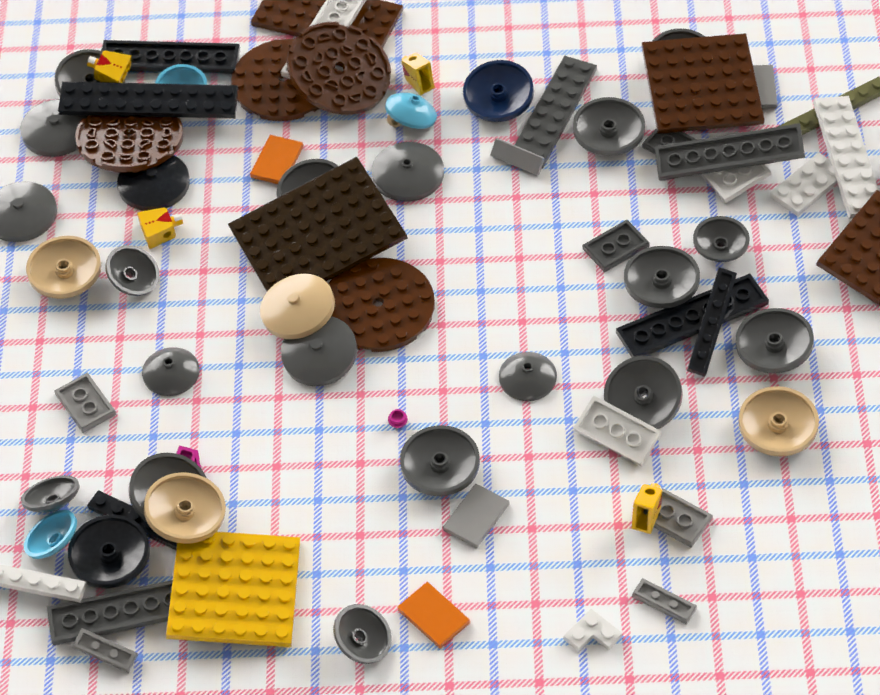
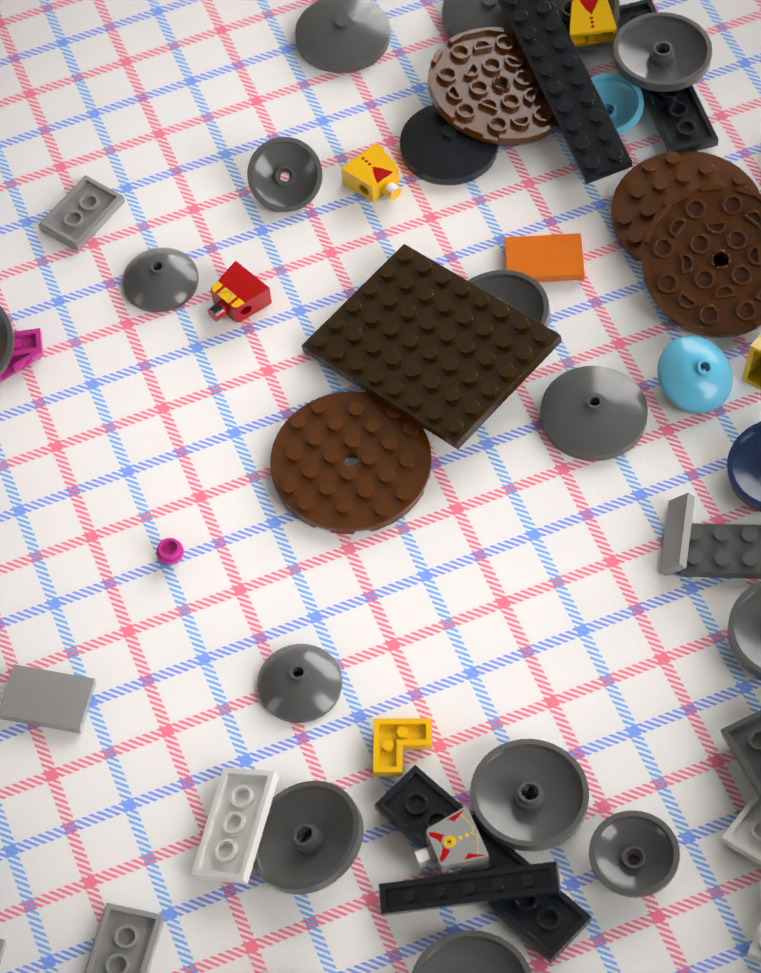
camera: 70 degrees right, 5 degrees up
tan dish [26,236,101,299] -> none
tan dish [260,274,335,339] -> none
dark grey dish [281,316,357,386] -> none
dark grey dish [400,425,480,496] -> none
dark grey tile [582,220,650,273] -> none
yellow torso [631,483,662,534] -> none
none -> red torso [208,261,272,322]
none -> yellow plate [373,718,432,777]
none -> light grey torso [413,806,489,876]
none -> dark grey dish [613,12,712,92]

